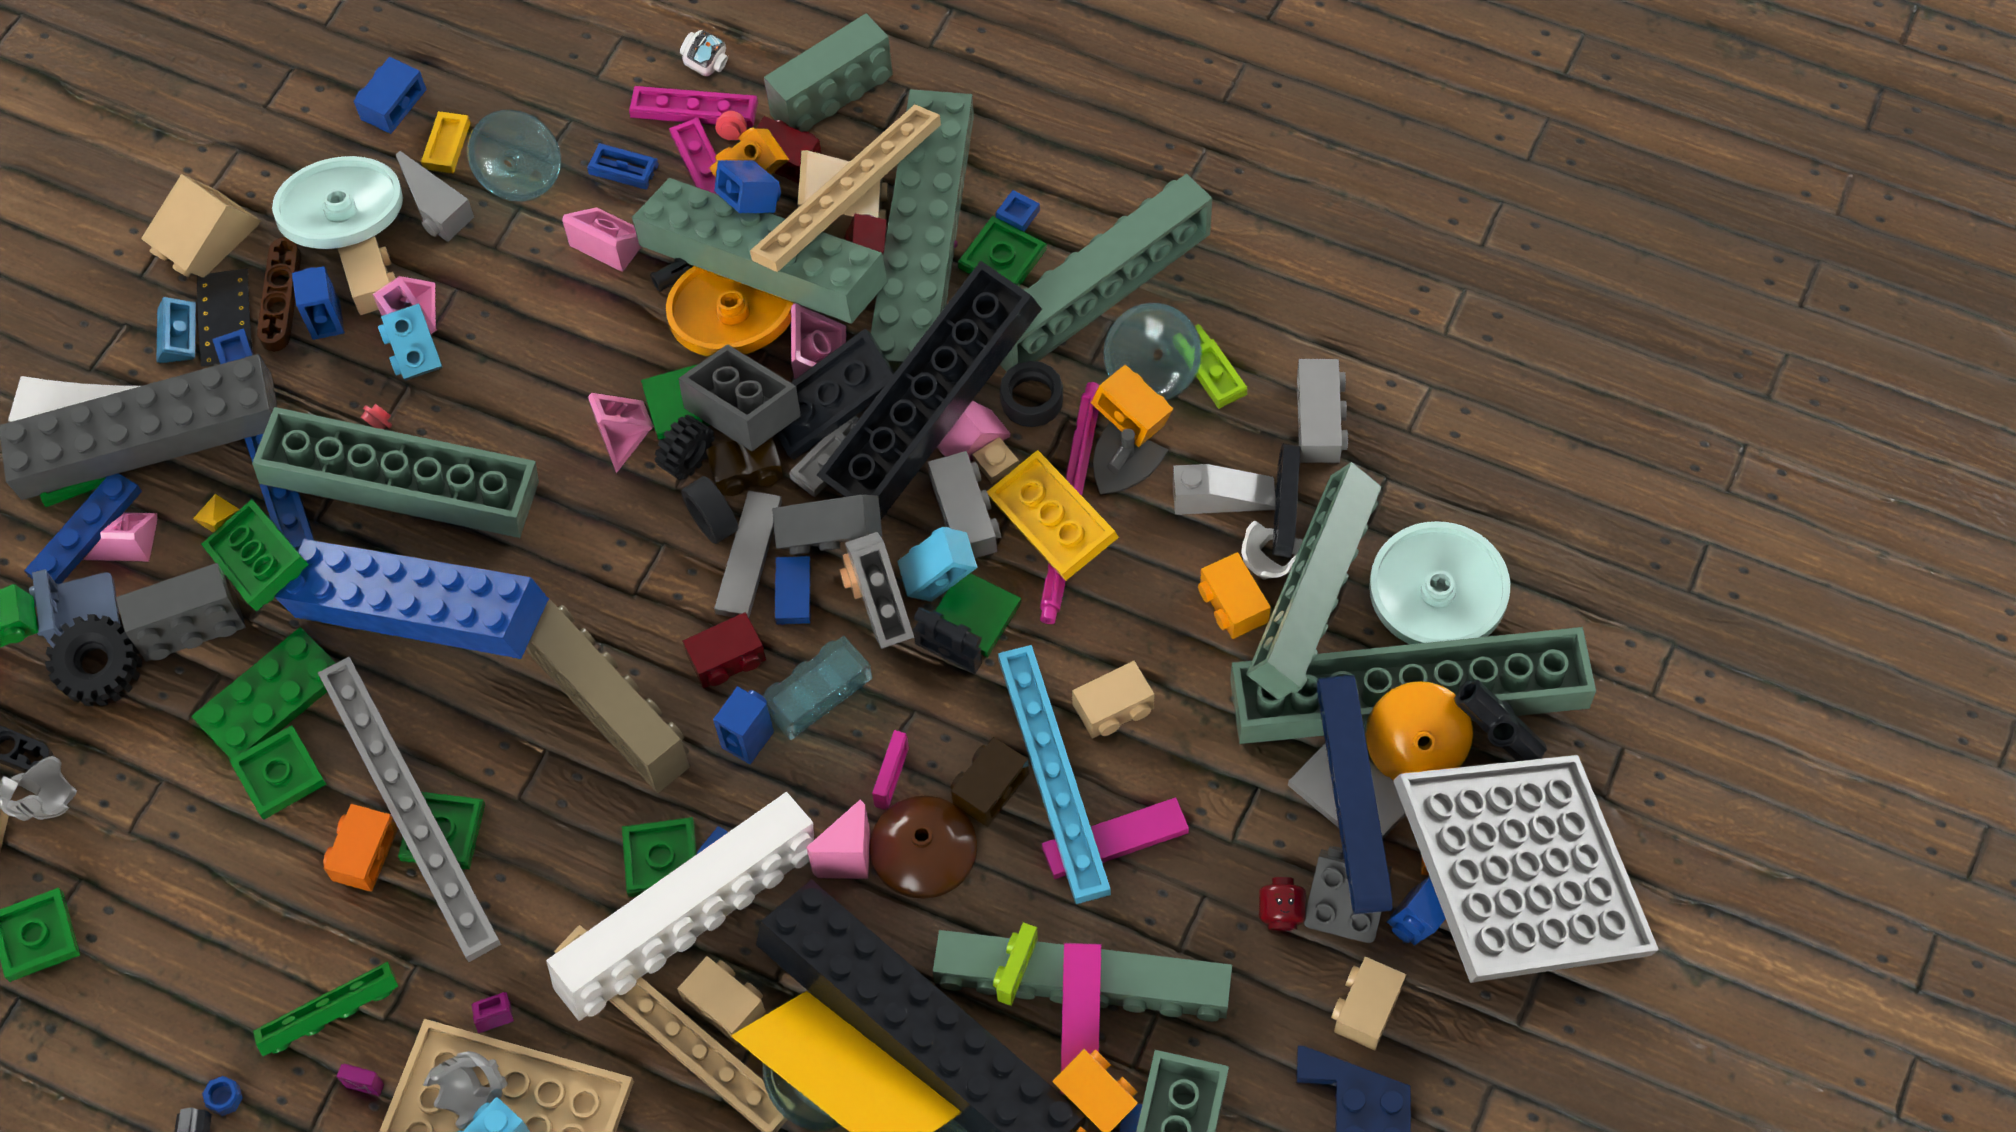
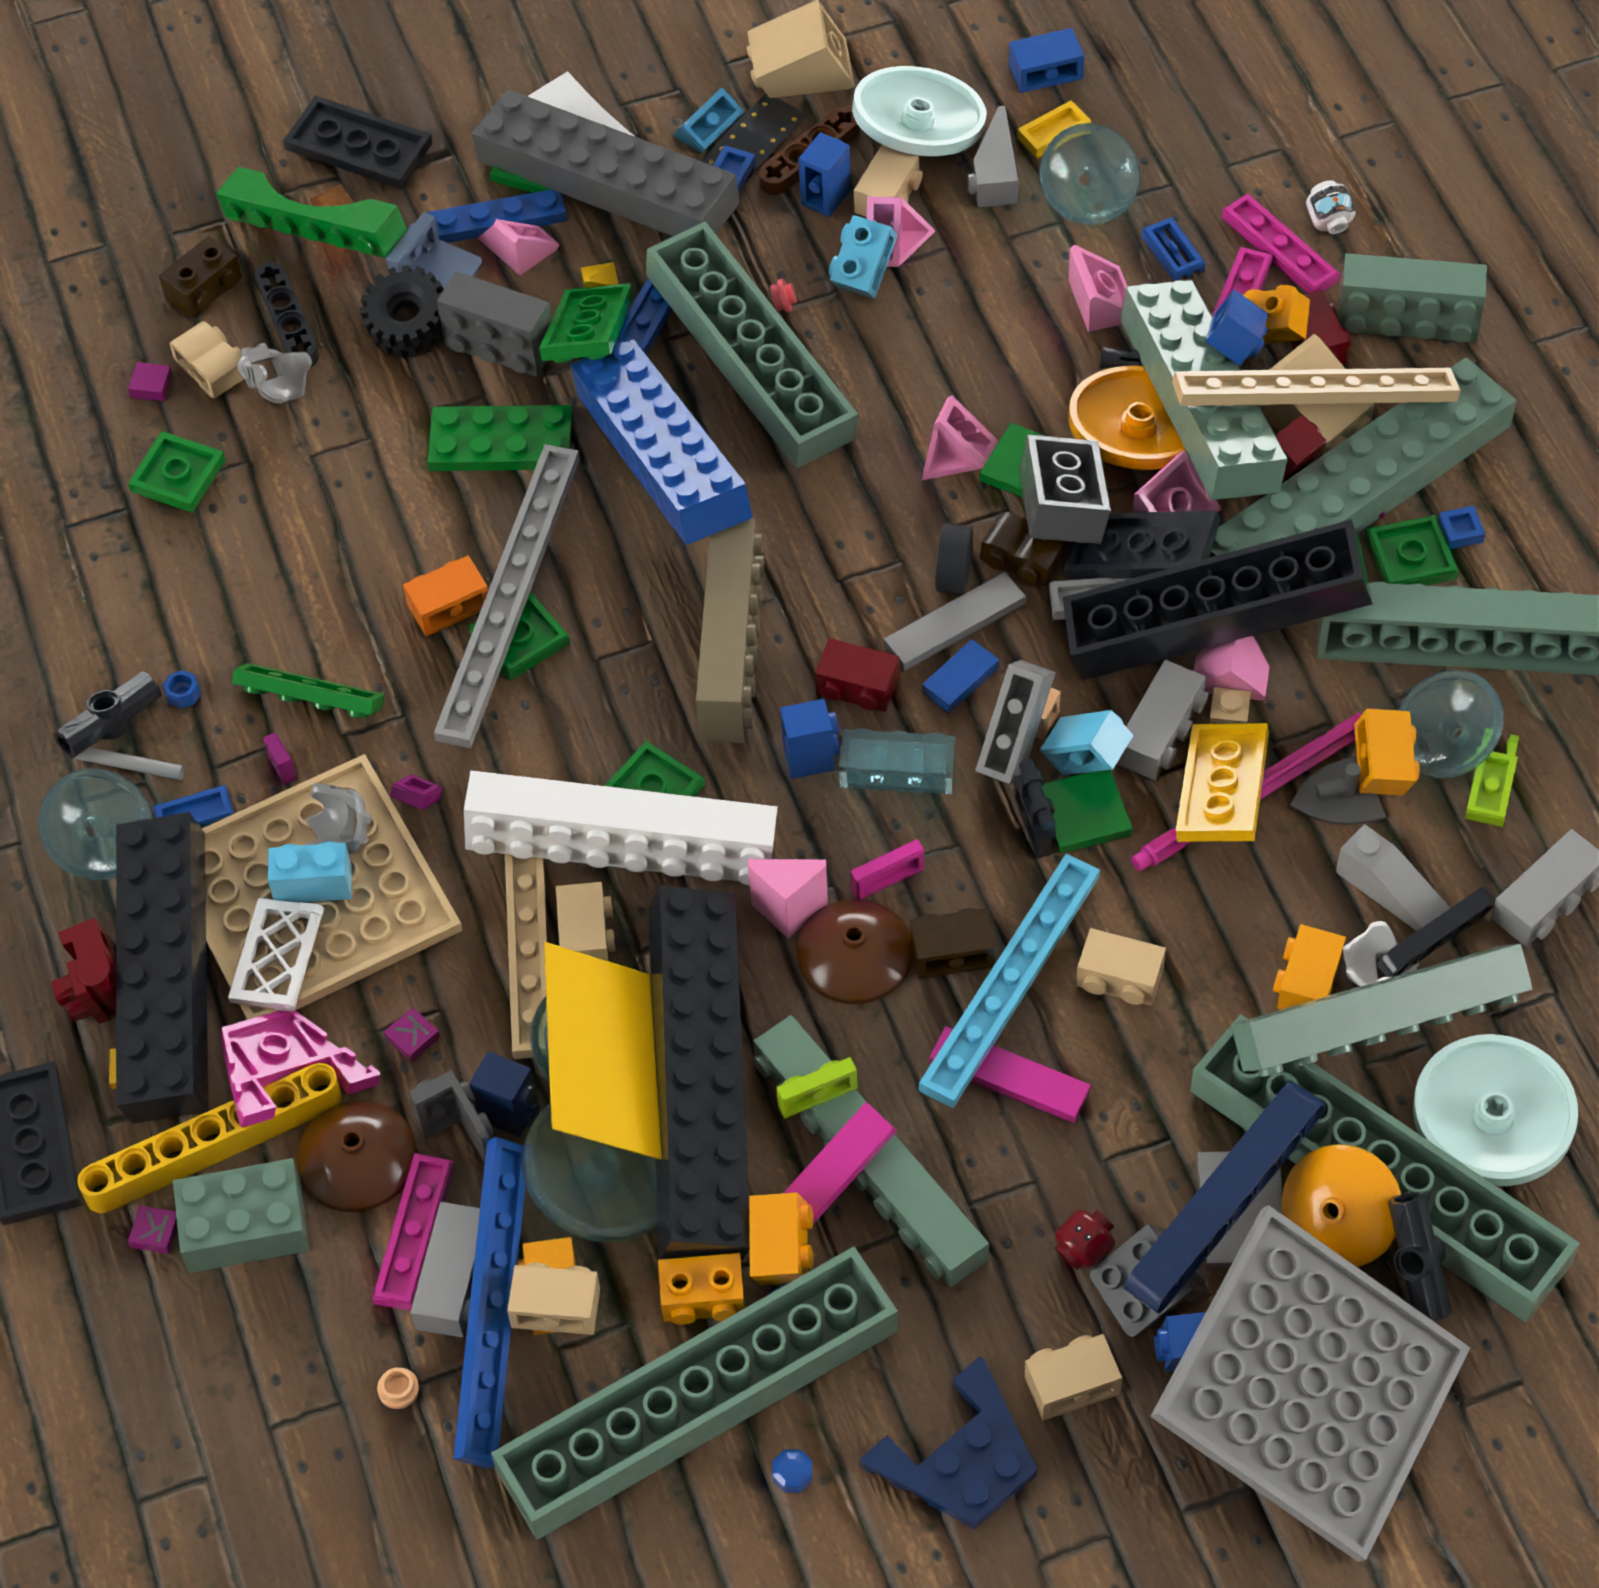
camera: 45 degrees right, 5 degrees down
green plate [229,725,326,820] -> none
black tyre [655,415,715,480] -> none
coral plate [715,111,747,141] -> none
dark grey brick [772,495,883,555] -> none
black tyre [1000,361,1063,427] -> none

